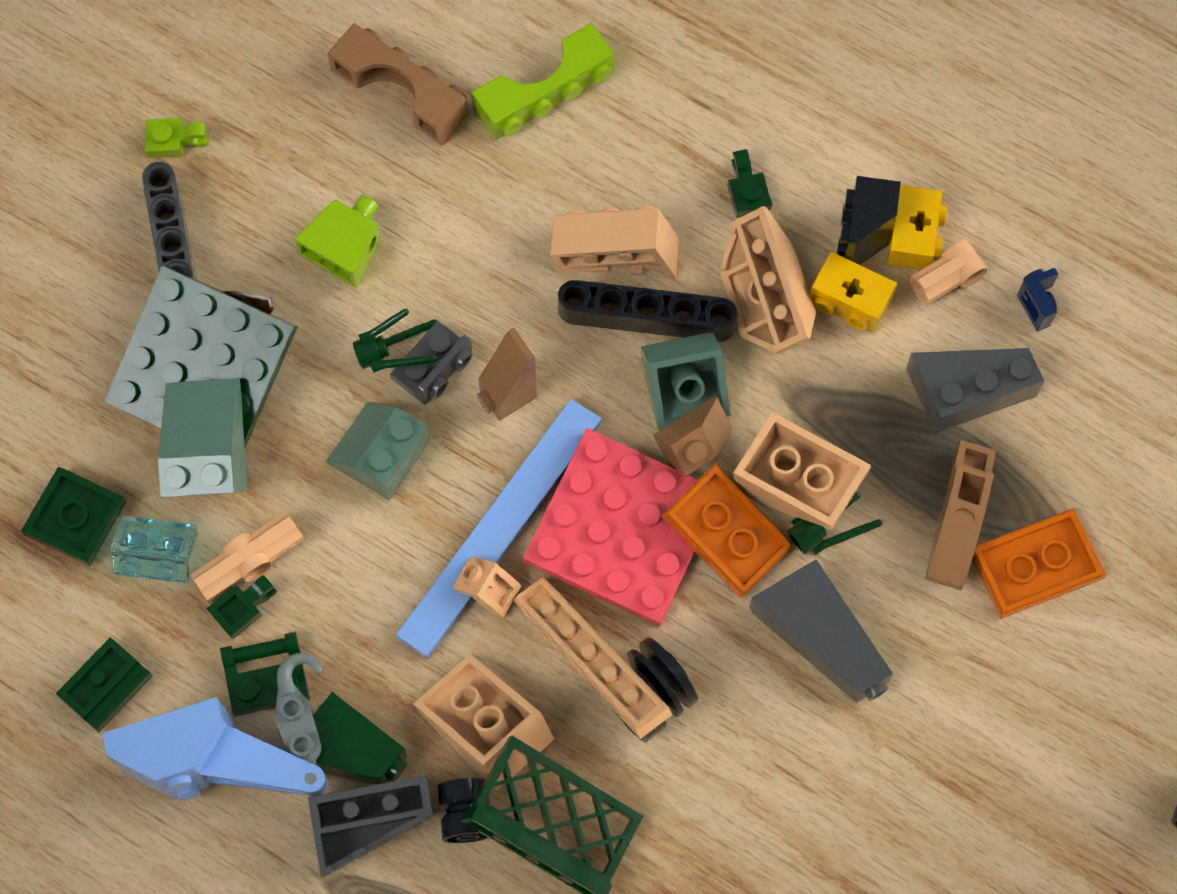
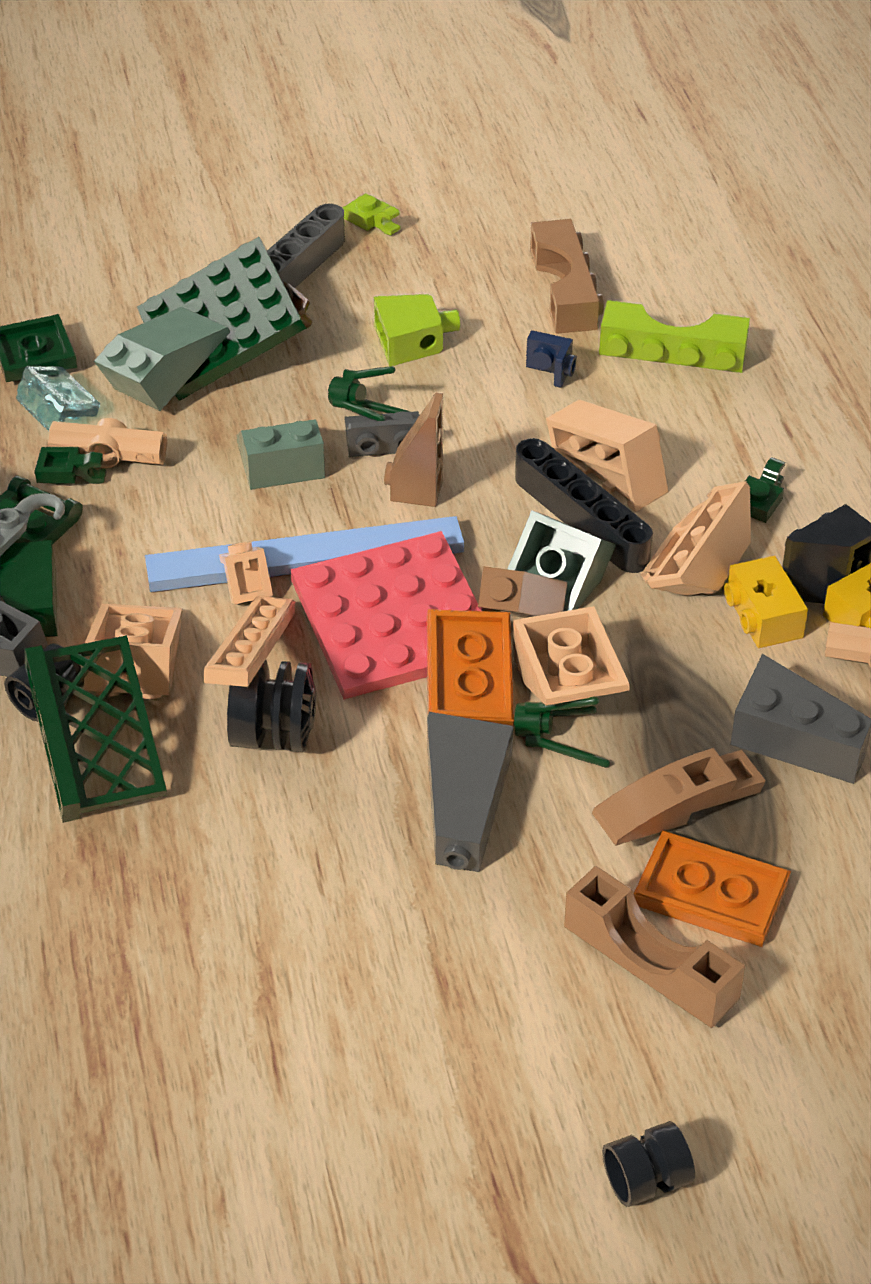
camera: 45 degrees right, 25 degrees down
none -> dark blue bracket [526,330,577,388]
none -> medium nougat arch [564,865,745,1029]

